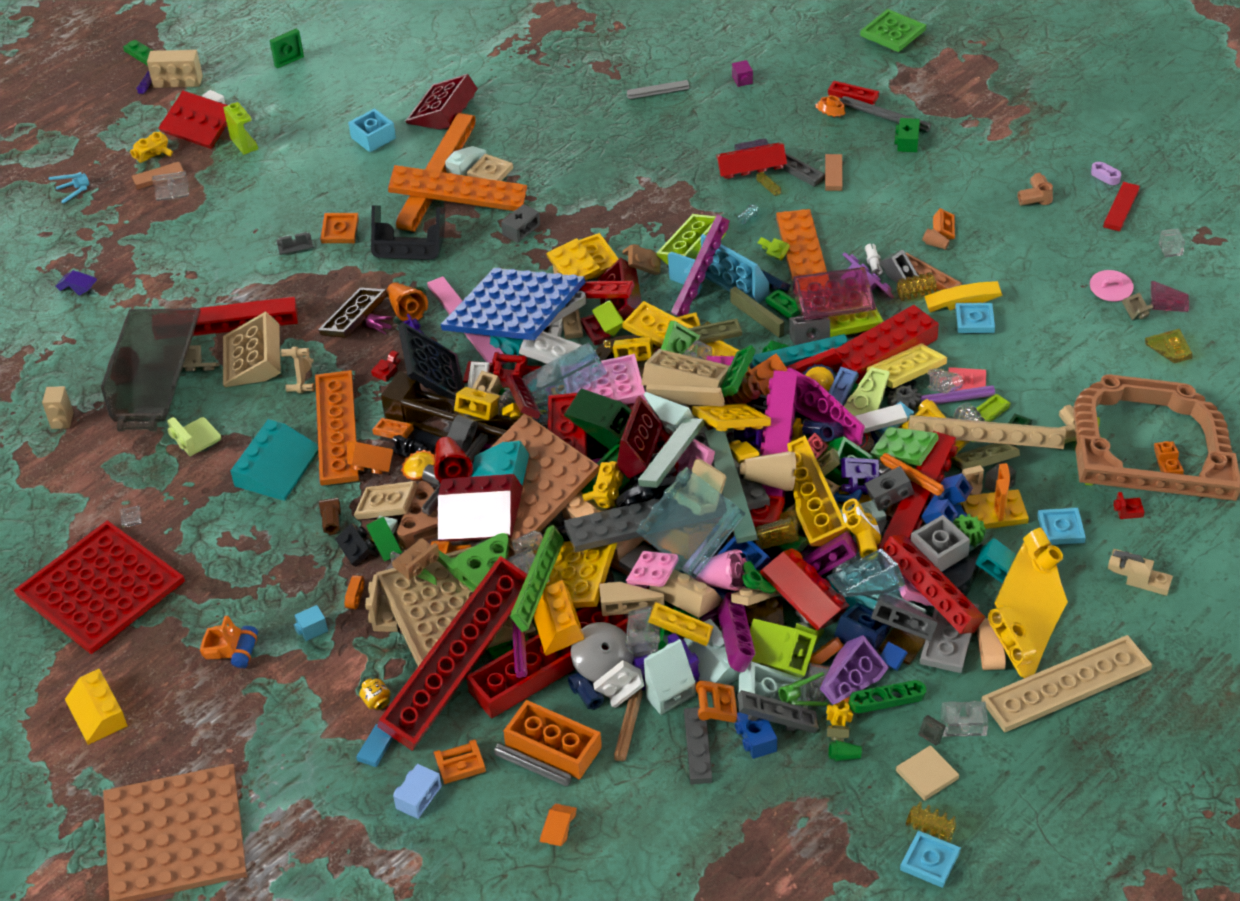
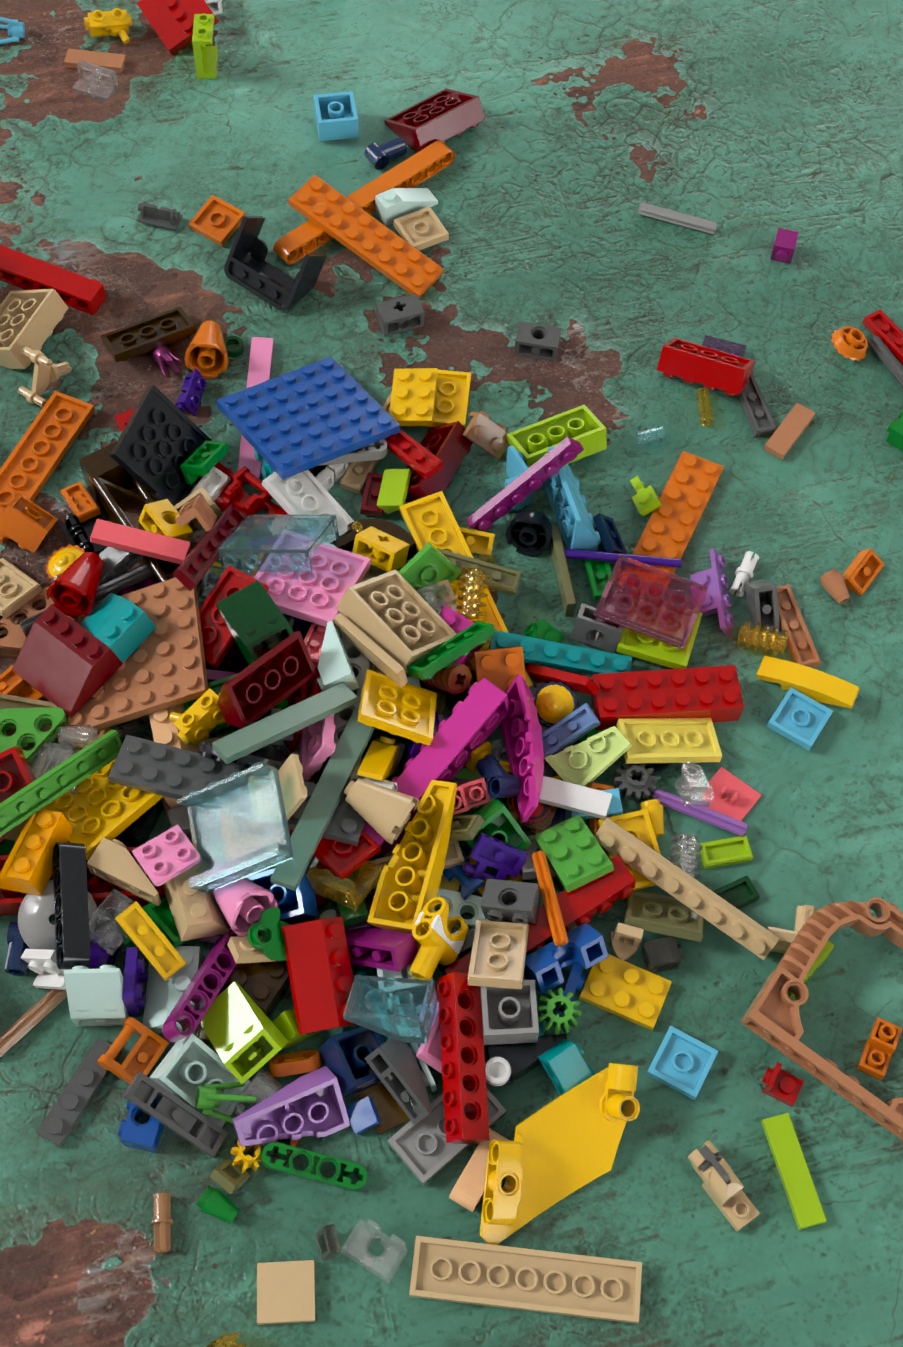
camera: 25 degrees right, 15 degrees up
orange slope [993,463,1010,521] -> none
none -> black beam [52,842,90,970]
none -> coral tile [90,519,191,564]
none -> medium nougat axle [151,1193,174,1253]
none -> nougat panel [175,494,217,532]
none -> green bracket [180,440,229,484]
none -> dark blue piece [364,137,407,170]
none -> clear yellow piece [456,567,490,619]
none -> tan tile [468,920,529,989]
none -> white tile [485,1057,511,1086]
none -> black cylinder [506,510,552,556]
none -> dark grey brick [514,321,562,362]
none -> dark purple piece [565,549,681,568]
none -> lime tile [761,1113,827,1230]

